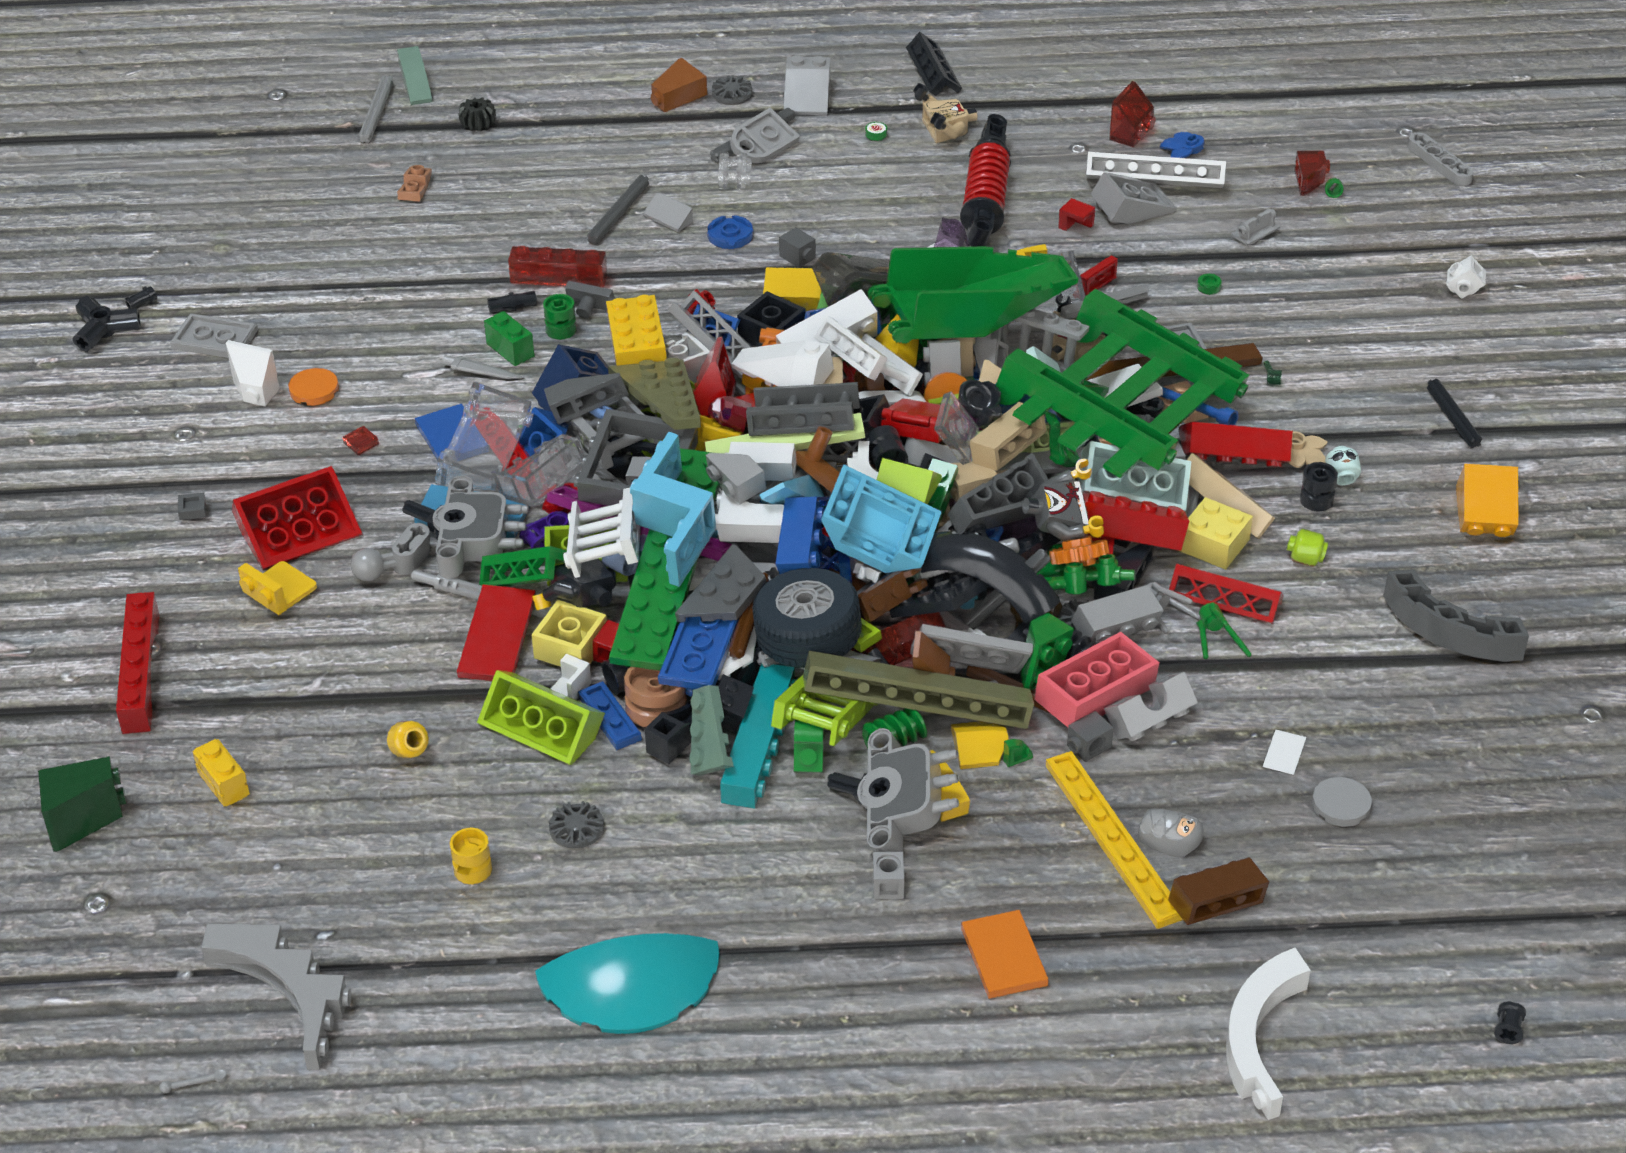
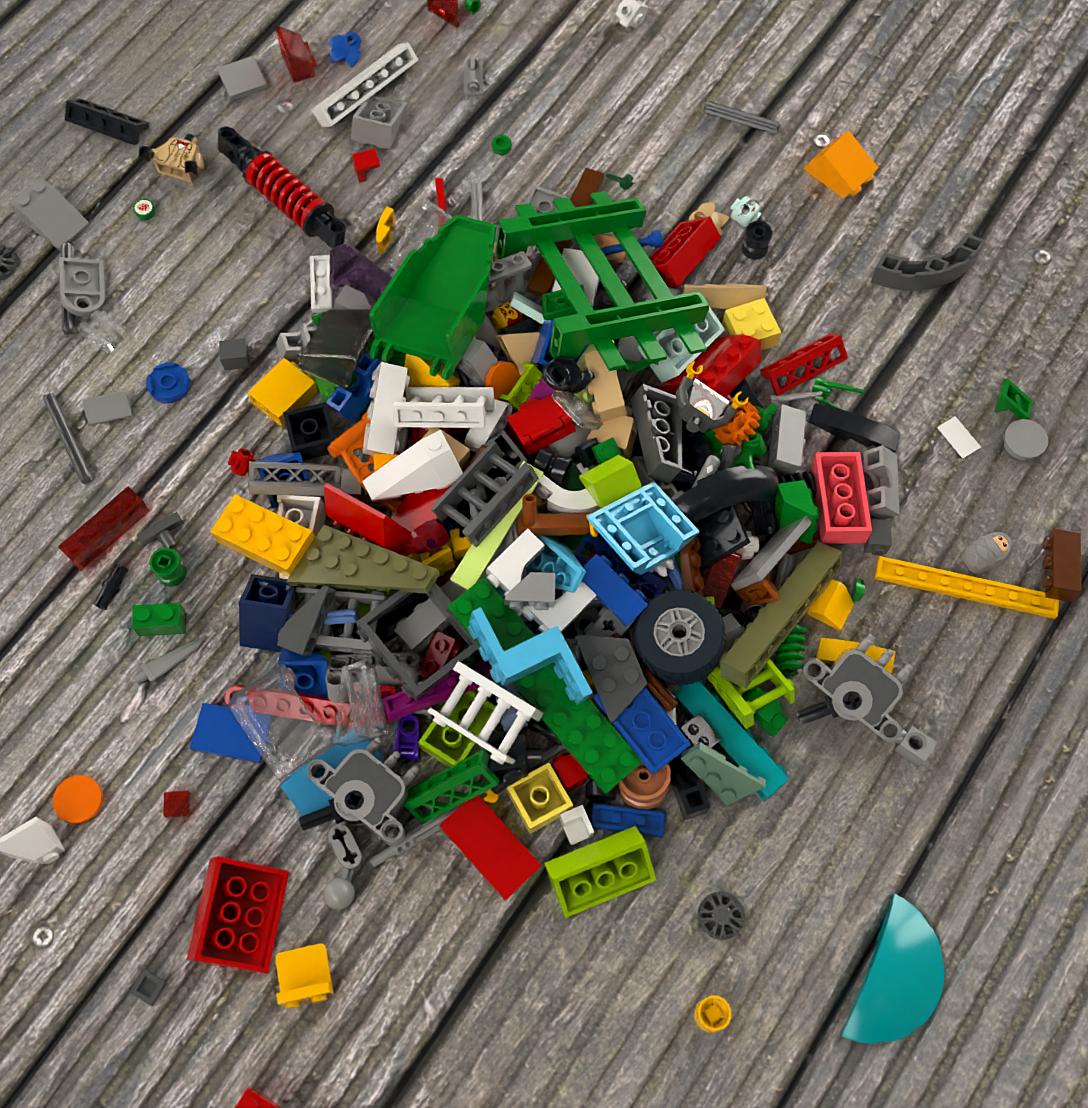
camera: 55 degrees left, 25 degrees up
yellow head [387,721,429,758] -> none
orange tile [961,910,1048,999] -> none
lime head [1286,529,1328,567] -> none
none -> light grey tile [217,56,268,101]
none -> black slope [809,403,900,452]
none -> green slope [994,378,1033,419]

